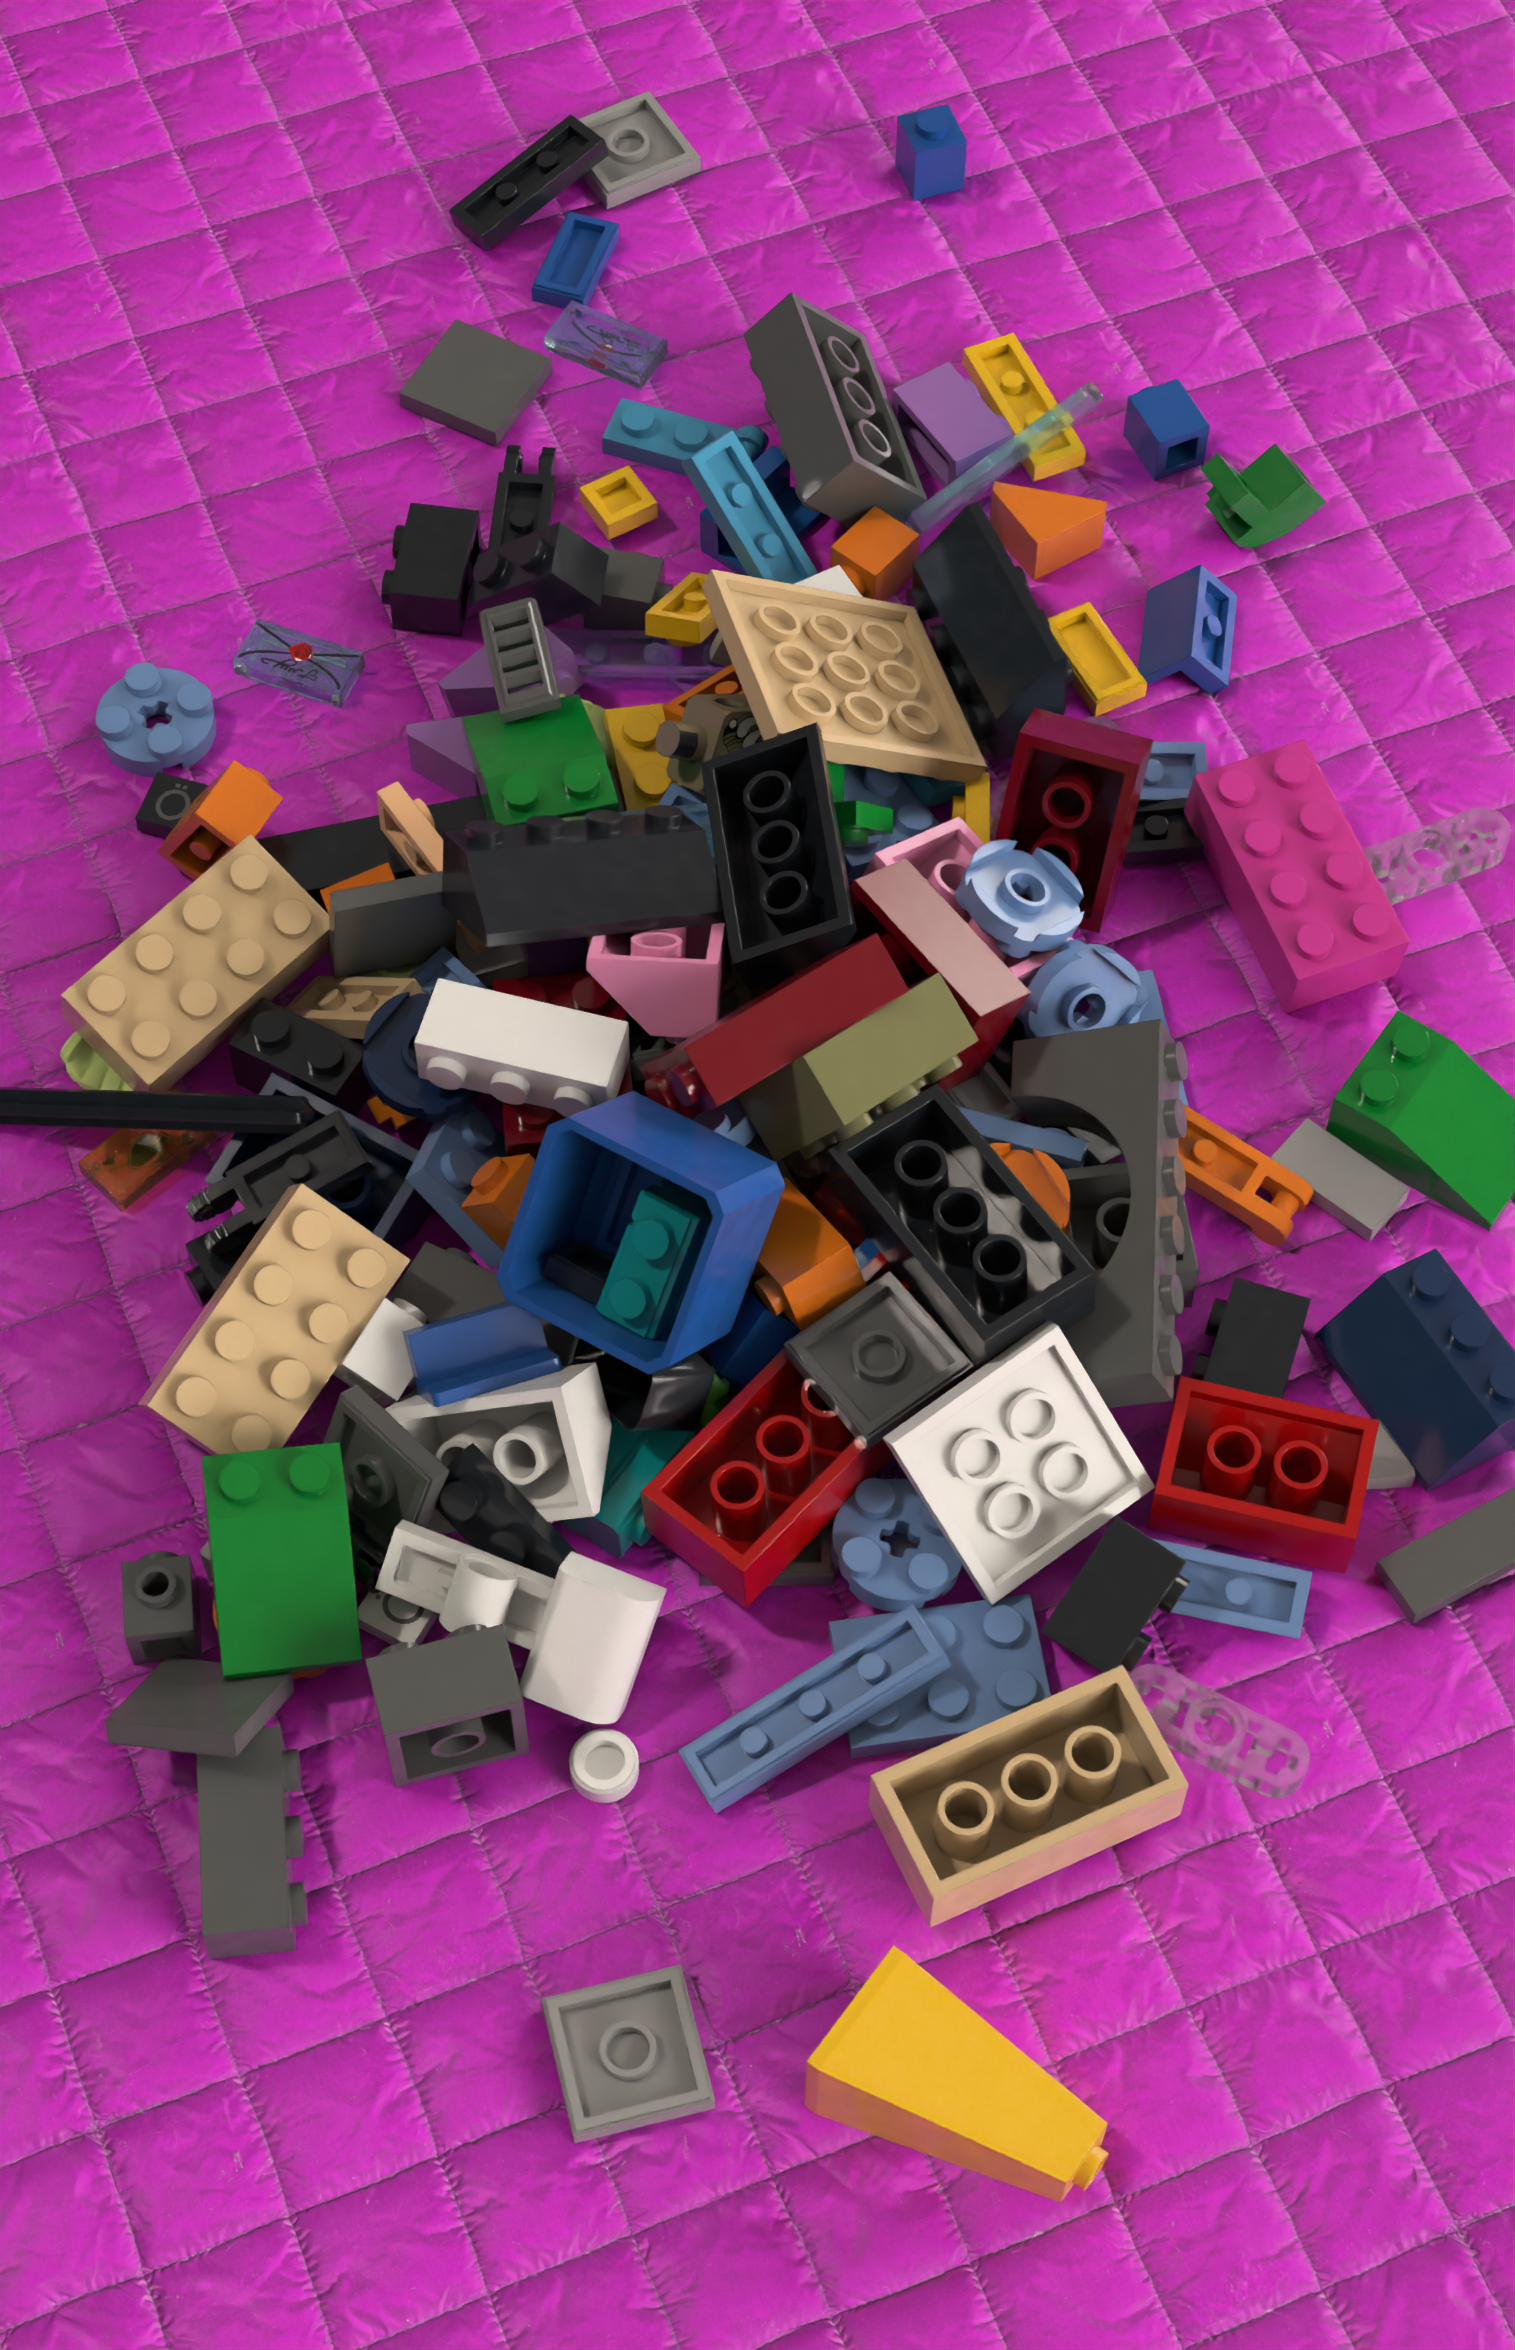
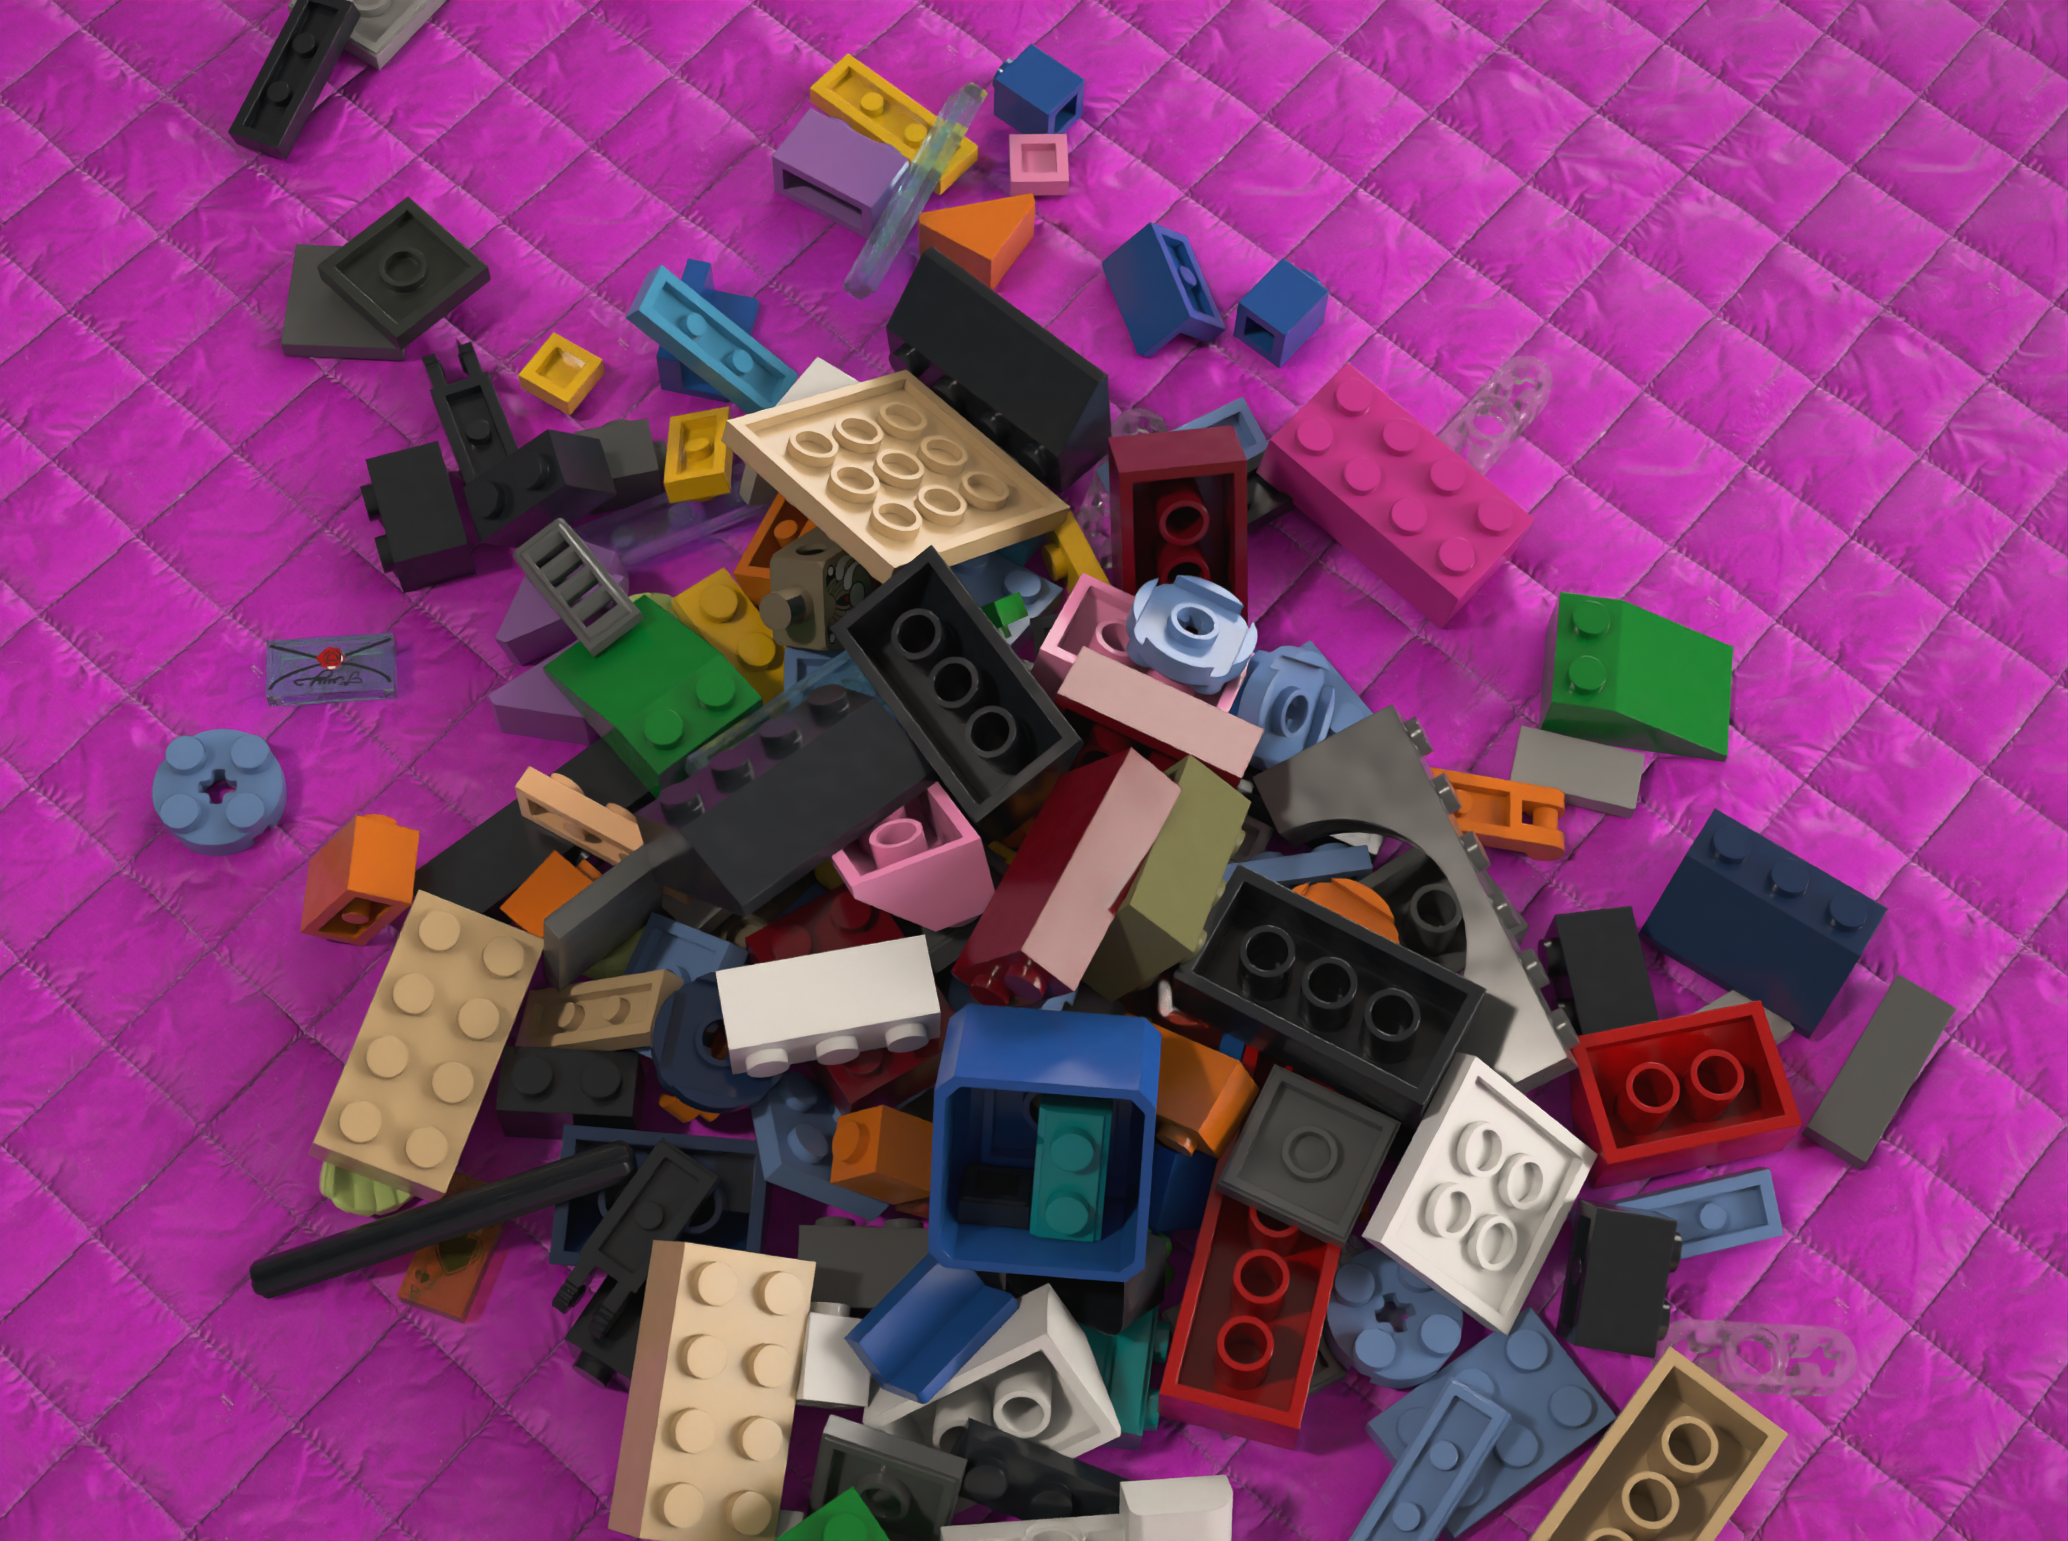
camera: 30 degrees left, 5 degrees up
black tile [135,772,209,838] -> none
blue tile [531,211,620,314] -> none
clear light blue tile [544,300,668,390] -> none
dark azure plate [602,398,769,476] -> none
dark grey brick [743,292,928,530] -> none
orange brick [830,506,920,602] -> none
yellow tile [1047,602,1147,717] -> none
green brick [1200,443,1326,548] -> none
none -> pearl dark grey plate [317,196,491,351]
none -> bright pink plate [1009,134,1069,196]
none -> blue brick [1233,258,1330,368]

